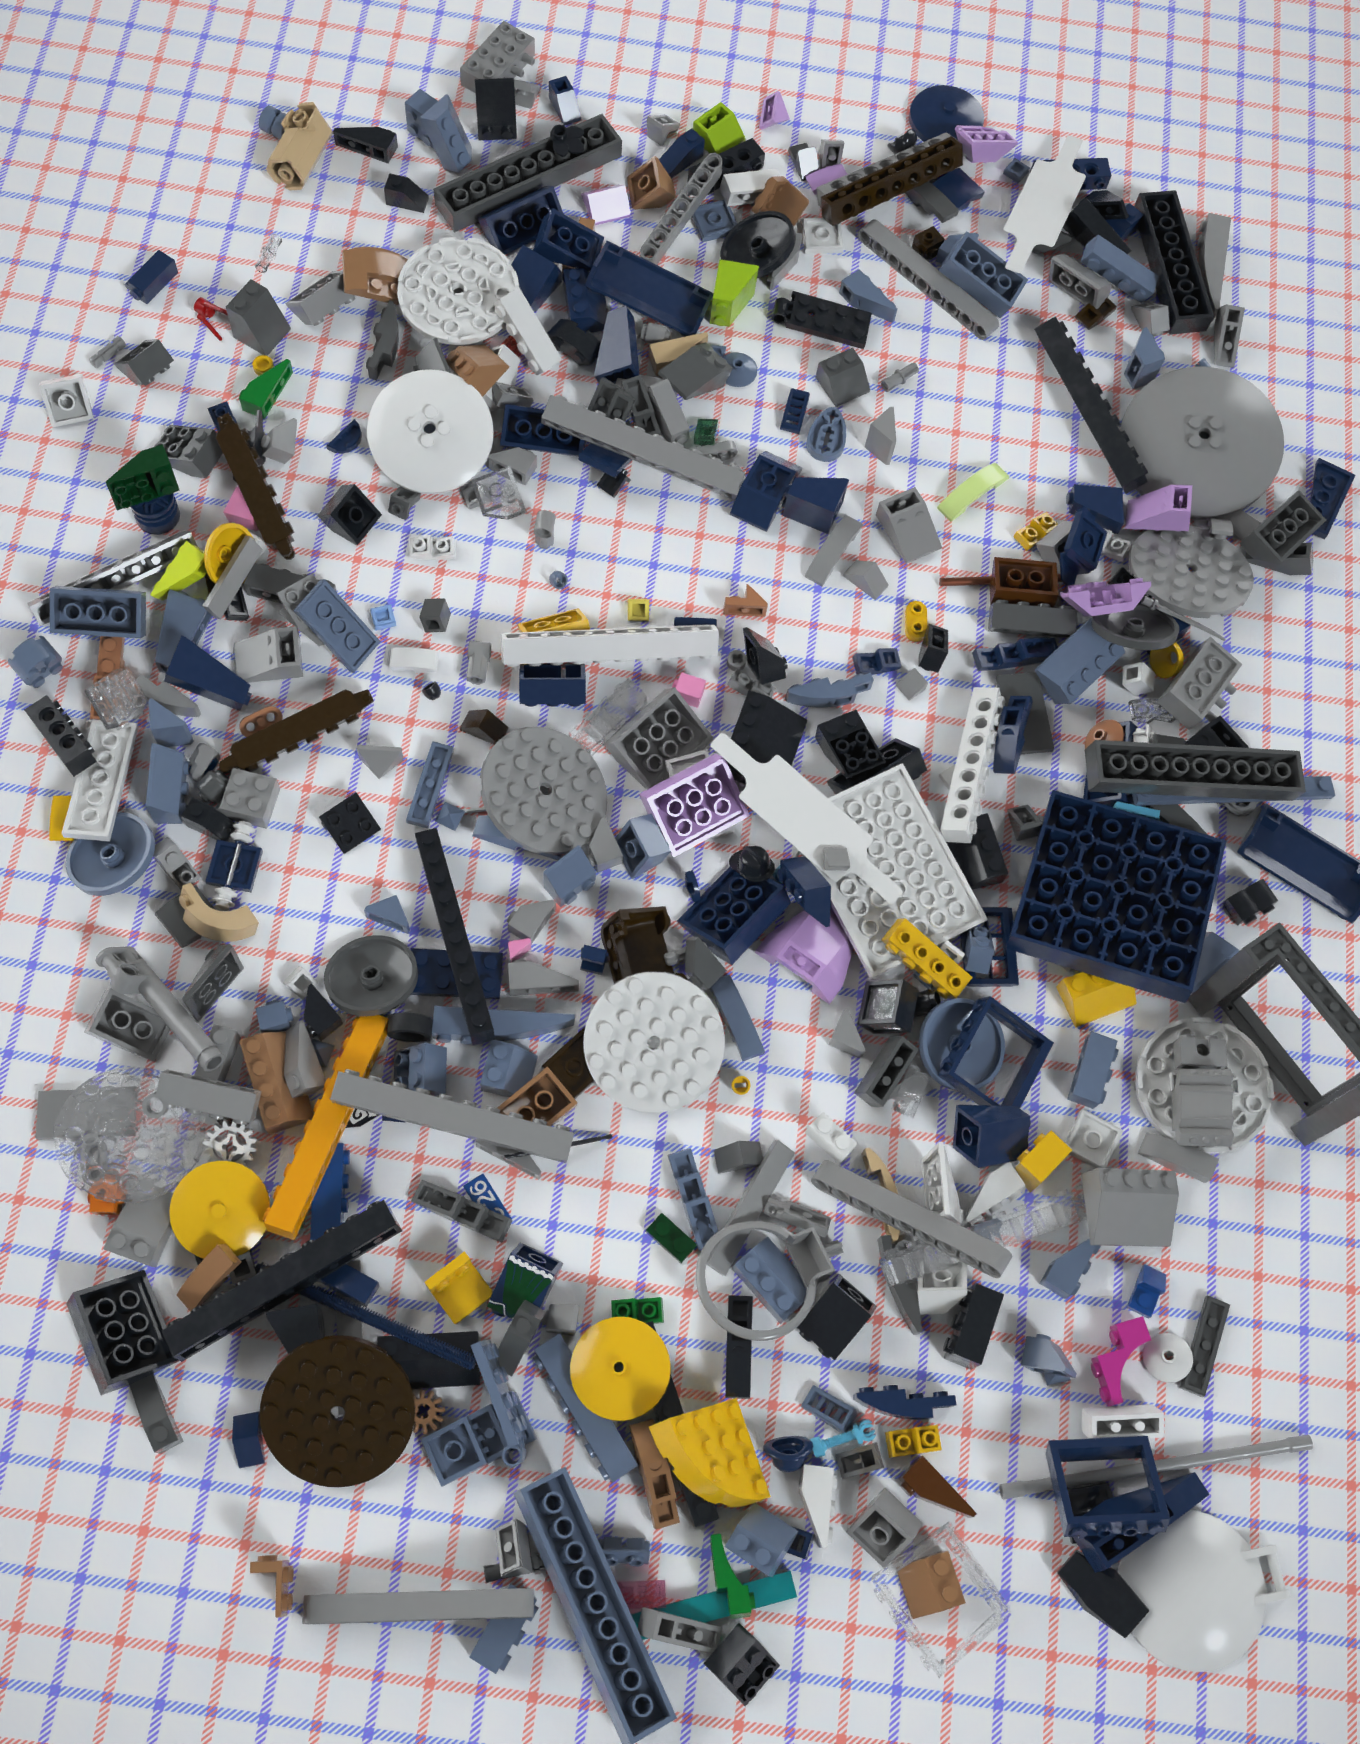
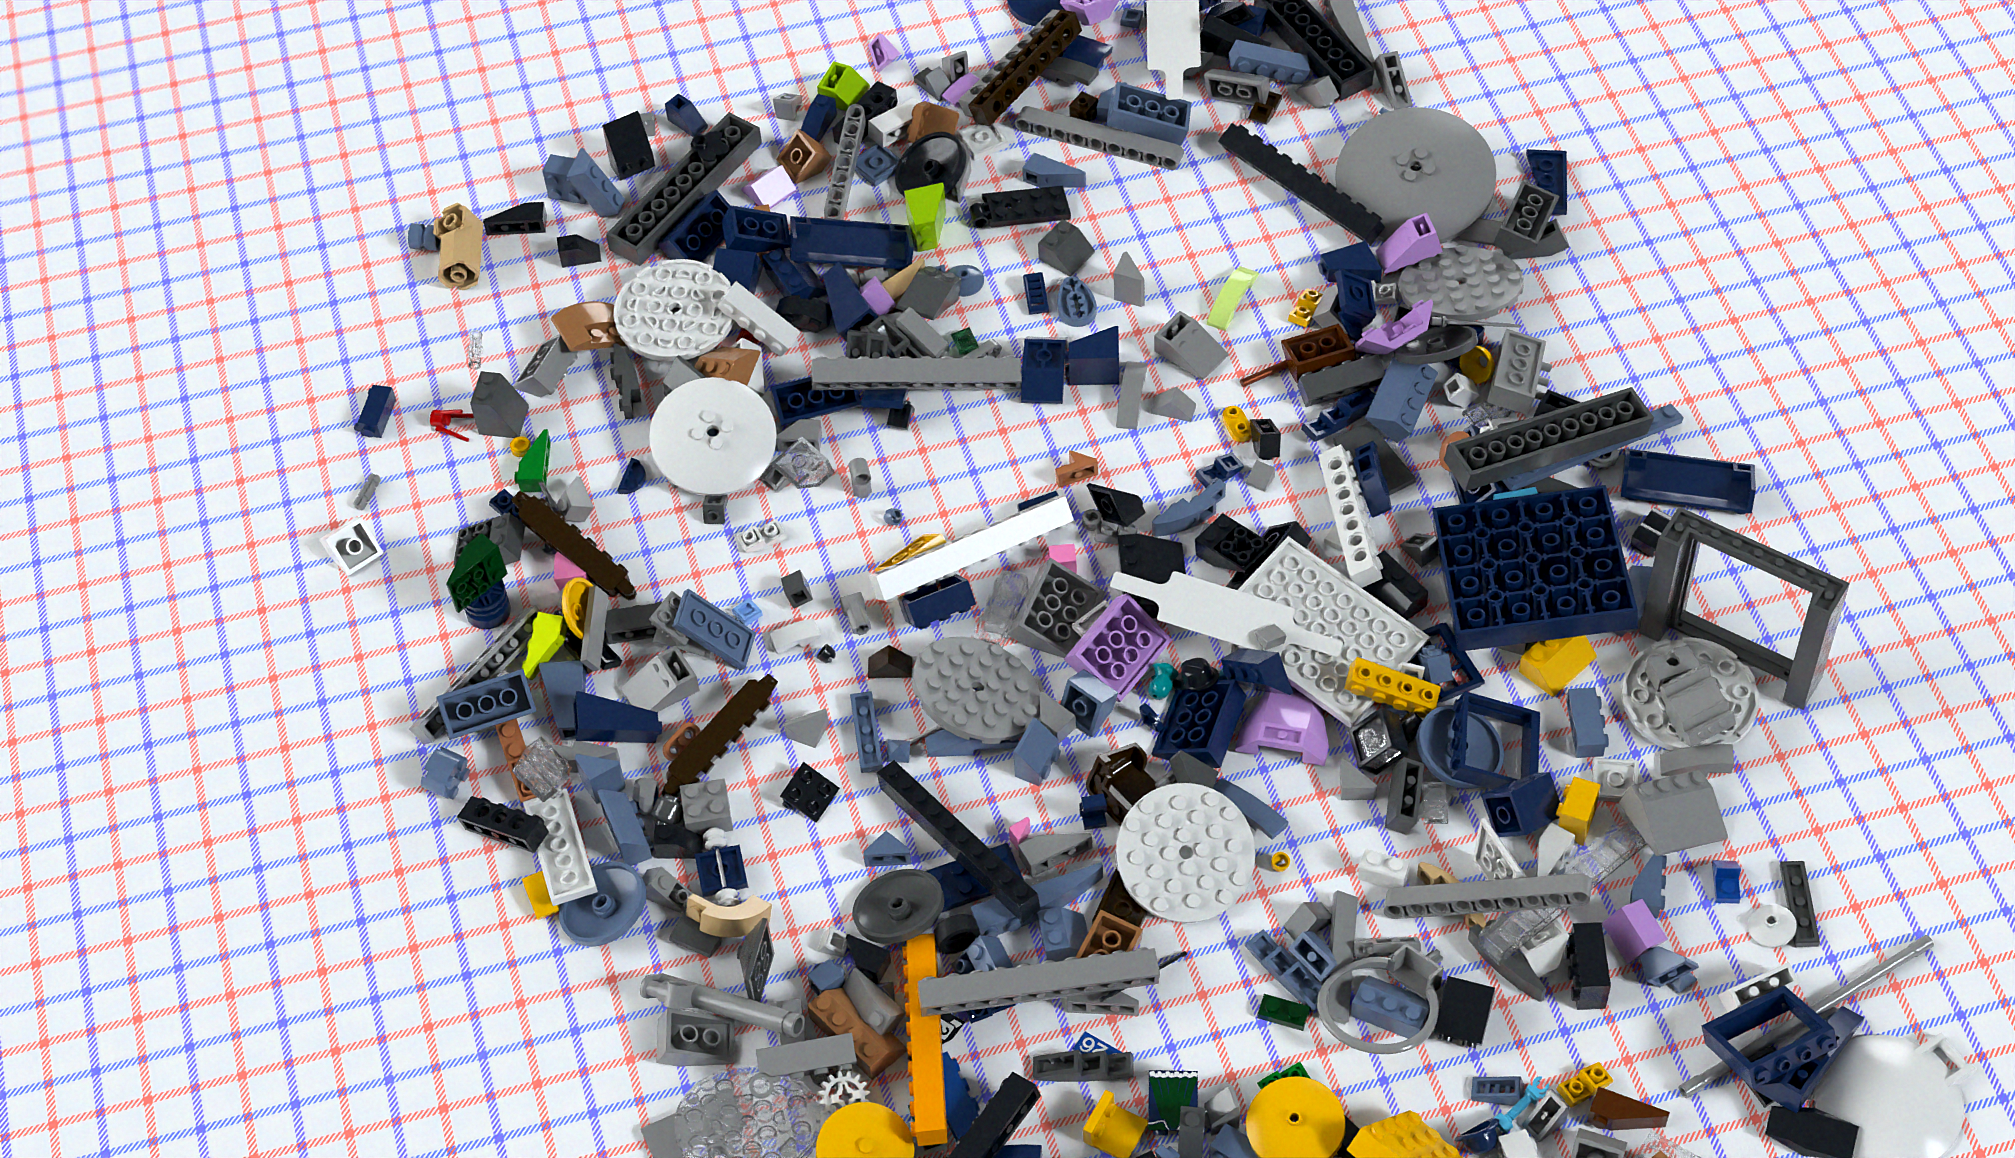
camera: 10 degrees left, 15 degrees down
dark grey slope [114,339,174,386] -> none
black slope [317,484,382,545] -> none
light grey piece [460,21,535,93] -> none
light grey slope [492,382,534,408] -> none
light grey slope [507,900,556,945] -> none
light yellow slope [628,599,649,621] -> none
black slope [725,1295,753,1399] -> none
dark blue slope [853,1385,957,1420] -> none
light grey axle [881,363,919,392] -> none
black hair [887,129,917,154] -> none
dark pink arch [1091,1316,1151,1406] -> none
sand blue slope [1124,327,1165,389] -> none
light grey slope [1207,518,1233,540] -> none
none -> lavender slope [860,276,897,316]
none -> teal animal [1148,663,1179,700]
none -> sand blue slope [1288,931,1337,982]
none -> lavender slope [1602,899,1668,964]

